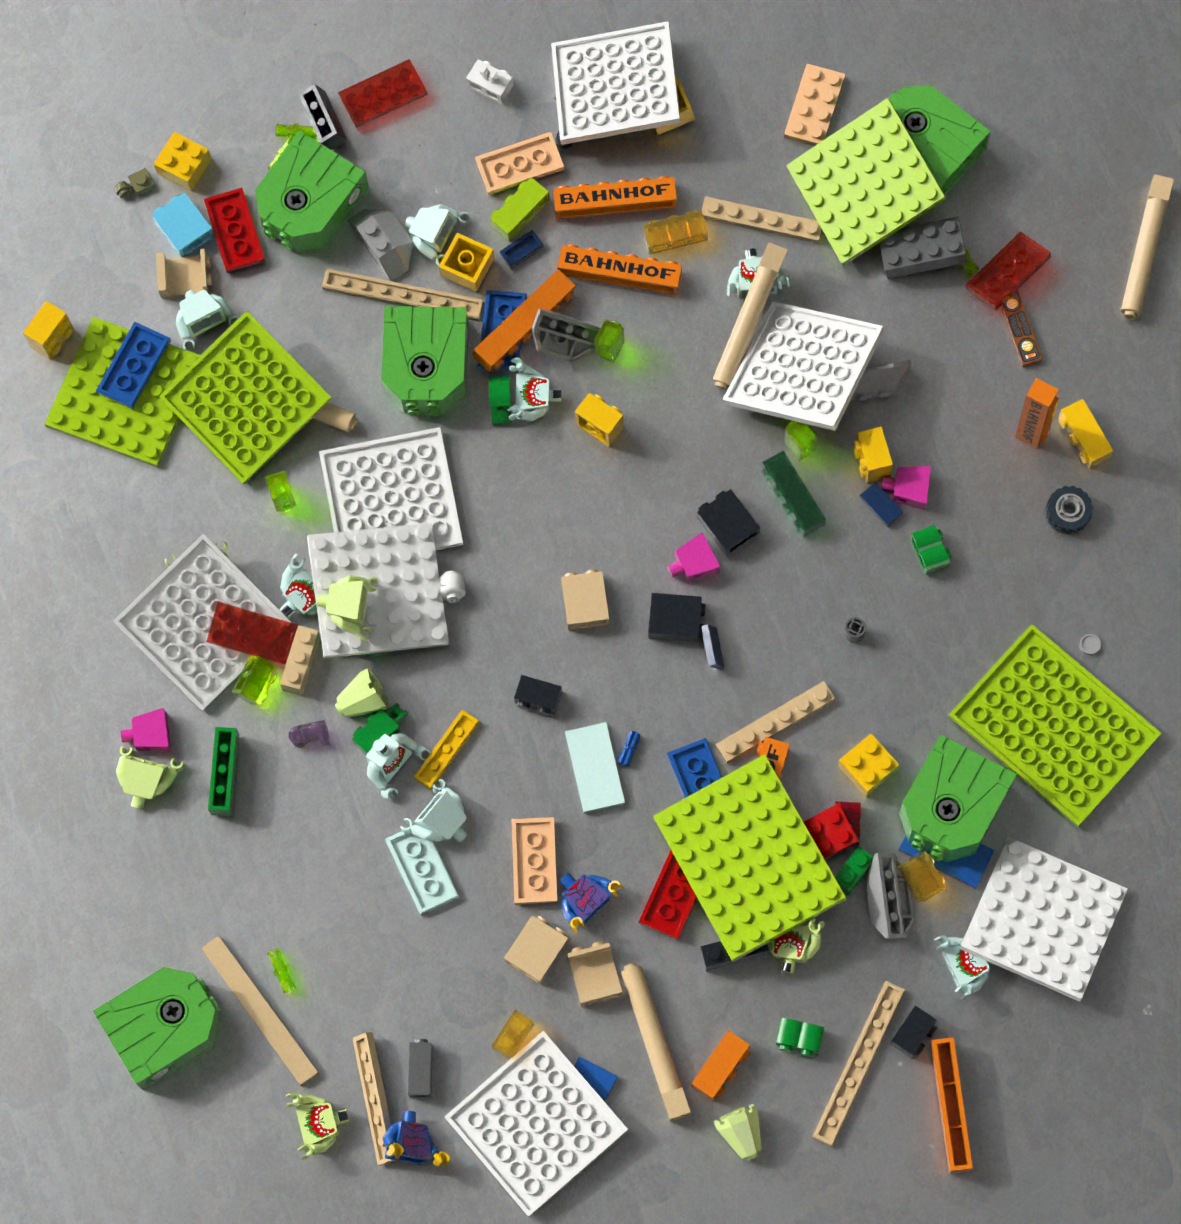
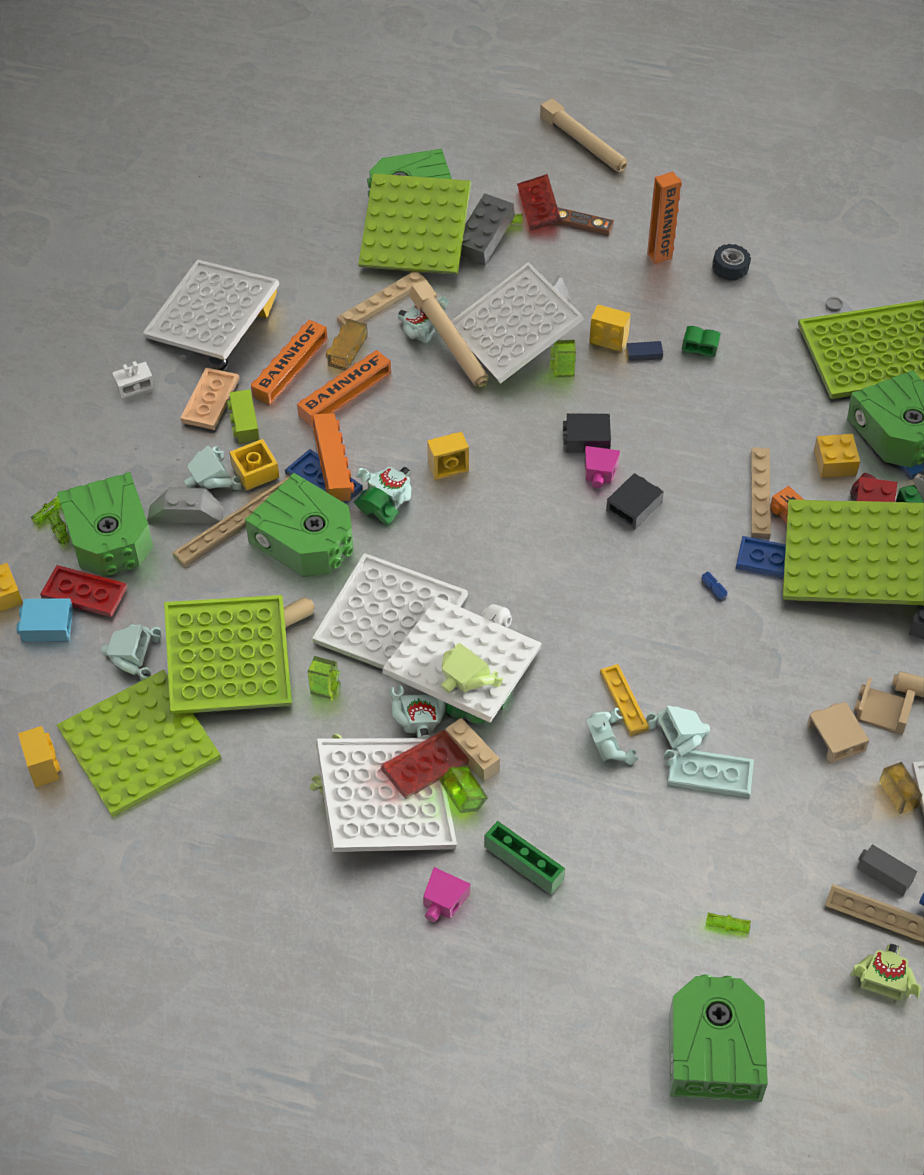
camera: 60 degrees left, 20 degrees down
blue tile [96,321,171,410] -> none
yellowish green torso [116,746,183,808] -> none
tan panel [156,249,212,298] -> none
tan tile [201,936,318,1086] -> none
clear purple leg [288,720,331,748] -> none
black brick [298,84,347,150] -> none
yellowish green cone [335,668,390,717] -> none
clear red plate [338,59,428,128] -> none
green brick [352,703,408,756] -> none
dark blue tile [499,230,544,269] -> none
light nougat plate [512,817,558,905] -> none
black brick [514,675,562,716] -> none
light grey wedge [532,309,605,361] -> none
blue torso [560,872,624,933] -> none
tan panel [561,570,610,630] -> none
light aqua tile [565,722,625,813] -> none
clear neon green brick [594,319,625,363] -> none
red plate [638,850,697,940] -> none
dark blue tile [701,624,724,669] -> none
clear green brick [760,450,826,537] -> none
light nougat plate [784,64,845,146] -> none
dark grey wheel [844,617,866,643] -> none
dark pink torso [882,466,931,510] -> none
yellow brick [1058,399,1113,468] -> none

